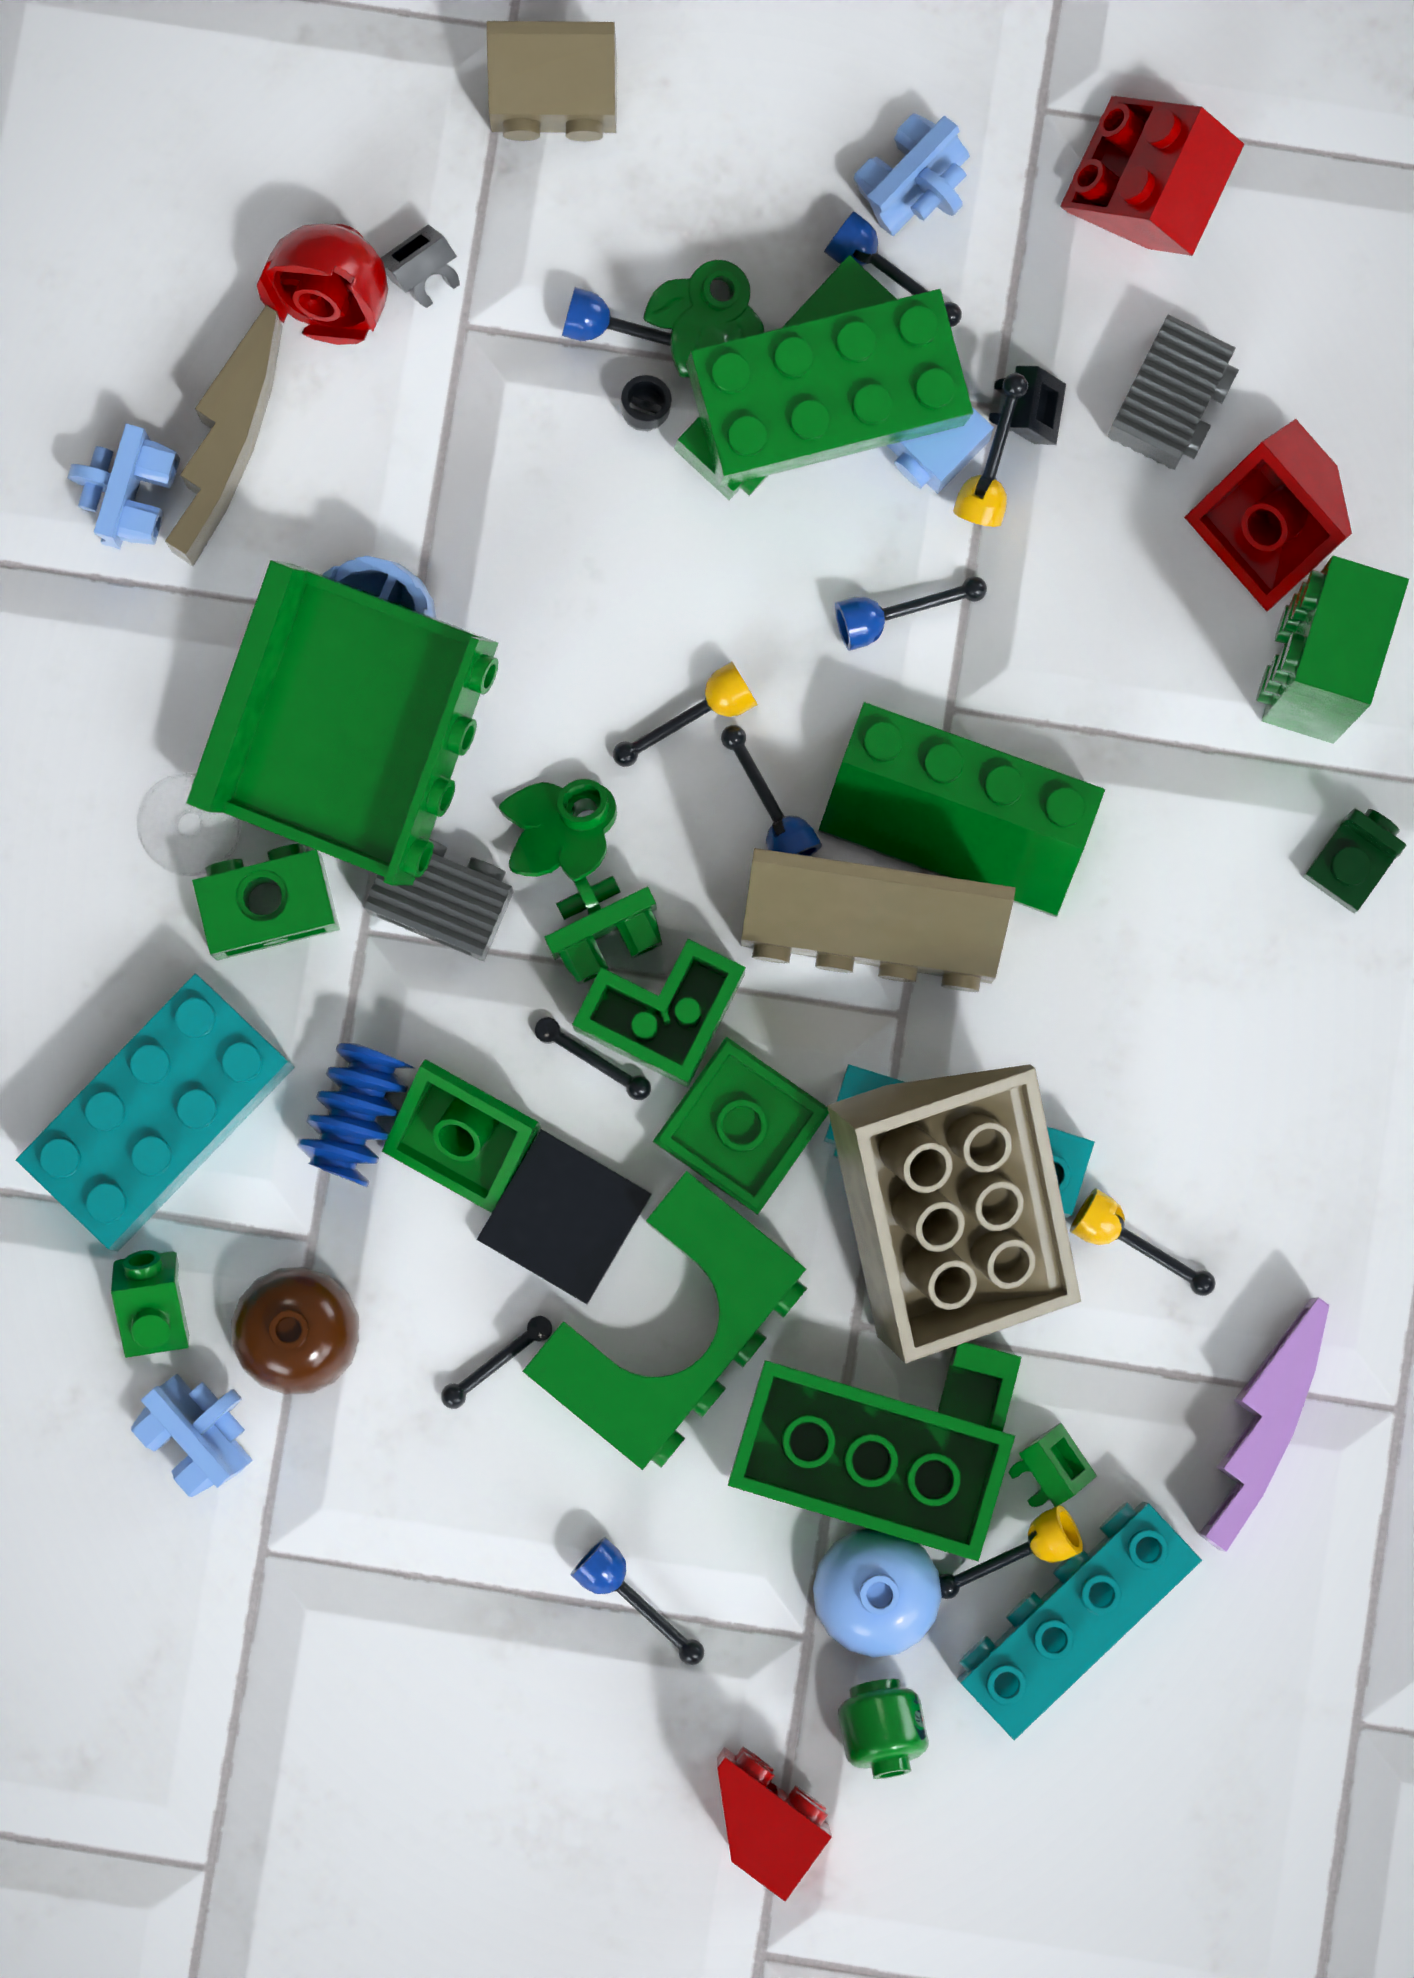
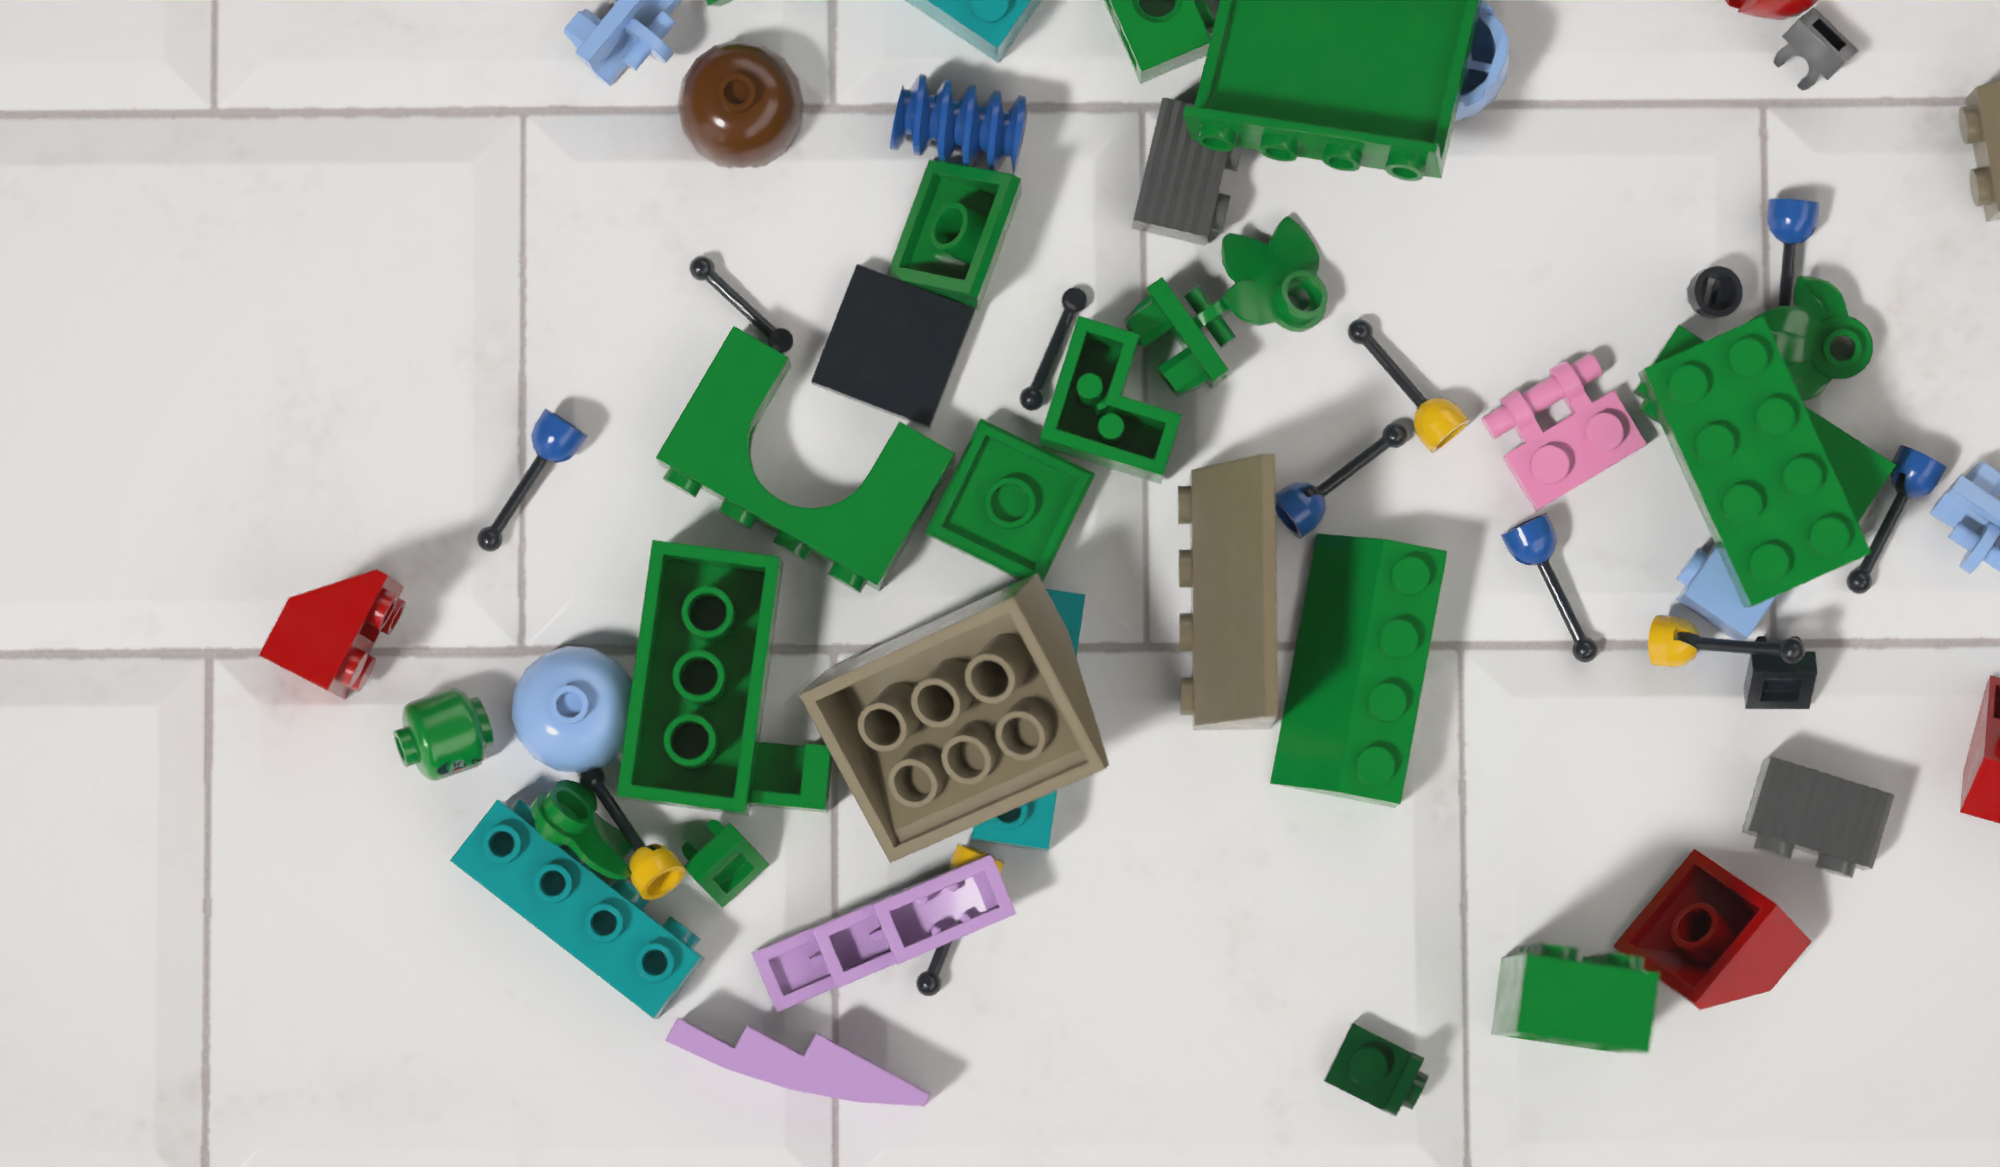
camera: 85 degrees right, 0 degrees up
none -> green plate [531,780,632,880]
none -> lavender slope [751,854,1017,1012]
none -> bright pink plate [1481,353,1647,512]

